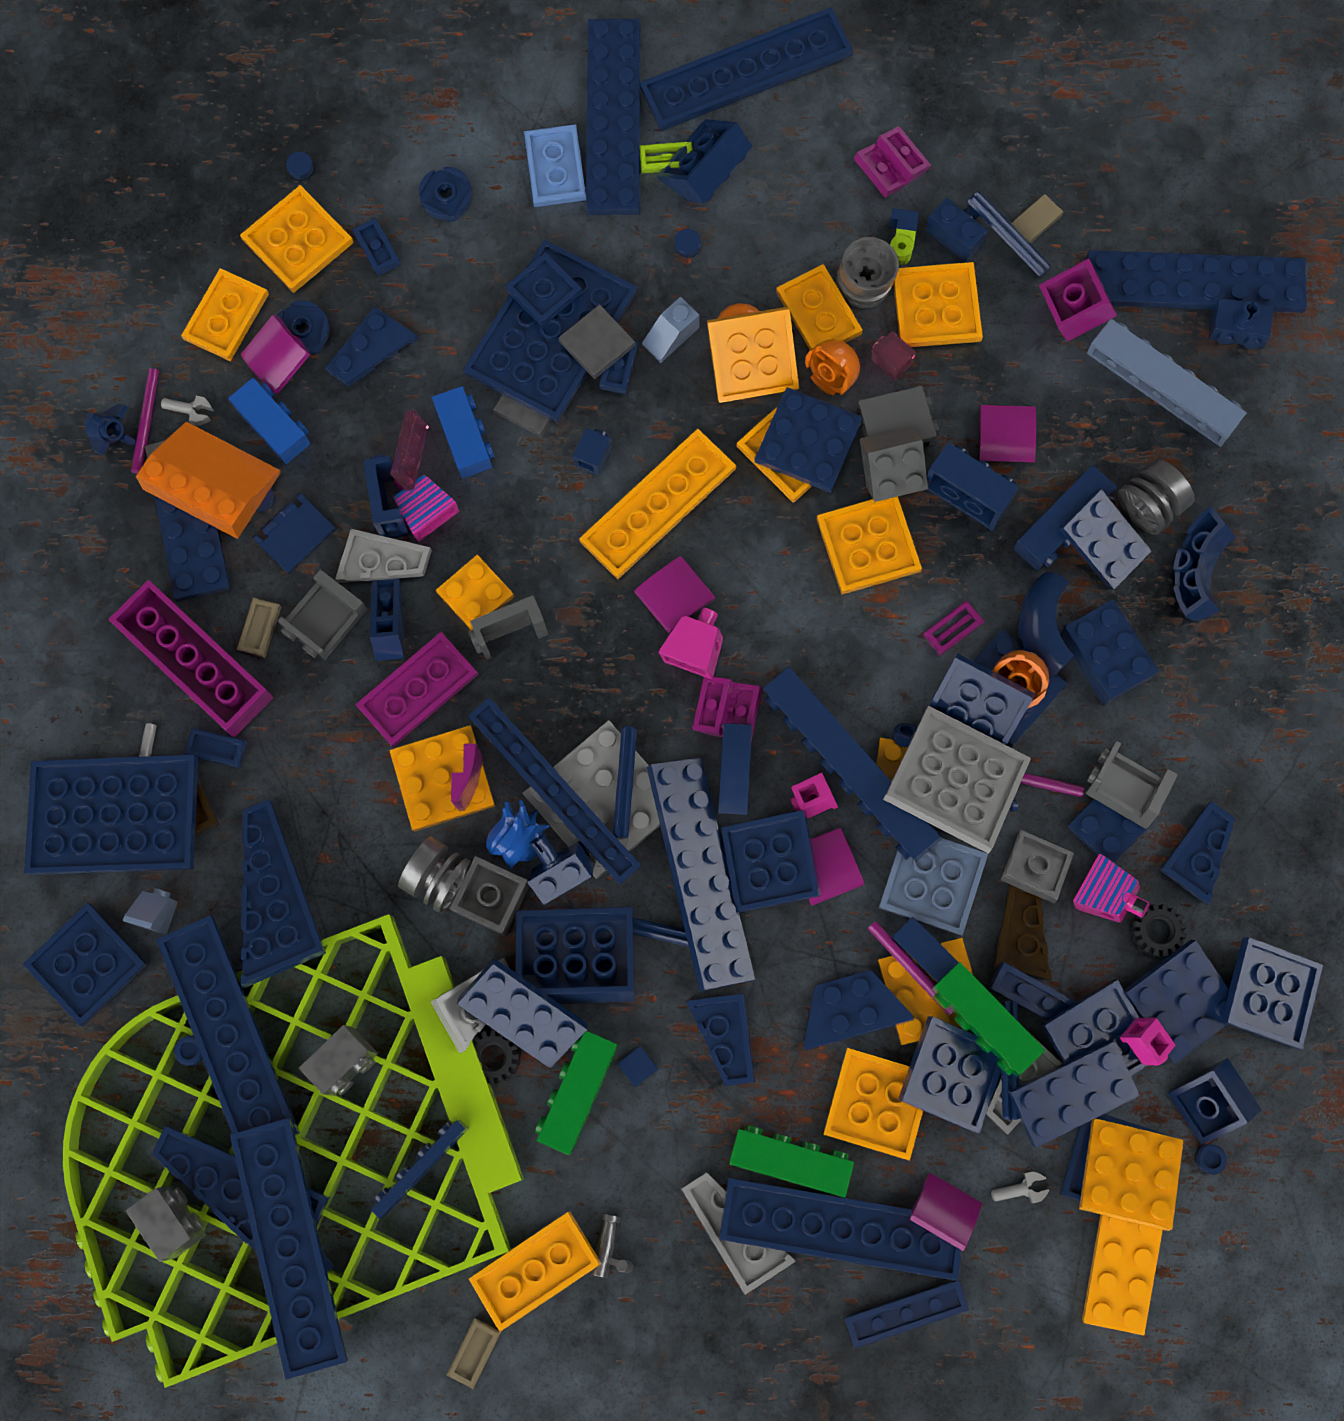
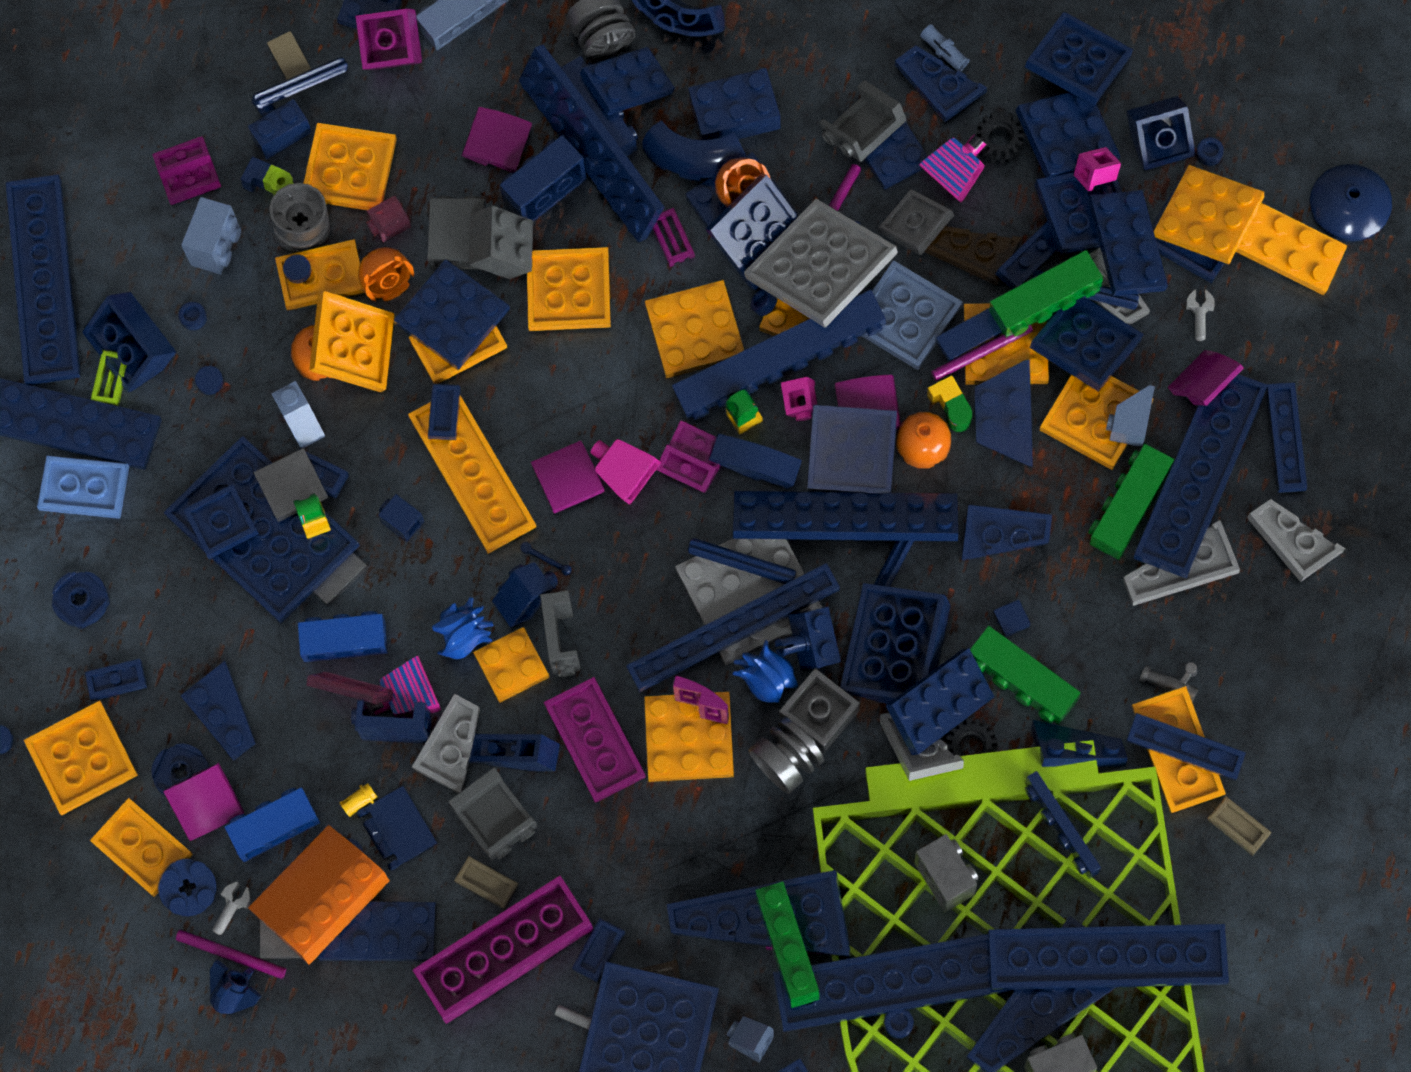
camera: 75 degrees left, 5 degrees down
none -> dark blue plate [157,858,216,917]
none -> dark blue tile [178,302,207,330]
none -> sand blue brick [181,197,241,275]
none -> dark blue tile [283,255,312,284]
none -> leg [293,493,331,539]
none -> yellow pin [339,783,378,817]
none -> dark blue tile [428,384,461,440]
none -> blue hair [432,598,493,660]
none -> dark blue brick [492,562,558,627]
none -> dark blue plate [519,45,665,242]
none -> dark blue hinge [520,542,572,576]
none -> light orange plate [645,280,744,379]
none -> green leg [726,390,763,435]
none -> green brick [755,882,820,1008]
none -> orange cylinder [896,412,951,469]
none -> sand blue pin [920,24,970,71]
none -> leg [927,376,972,432]
none -> dark blue wing [1031,720,1128,767]
none -> sand blue slope [1106,385,1155,447]
none -> dark blue plate [1126,713,1246,781]
none -> light grey wing [1247,499,1345,582]
none -> dark blue dish [1310,164,1392,242]

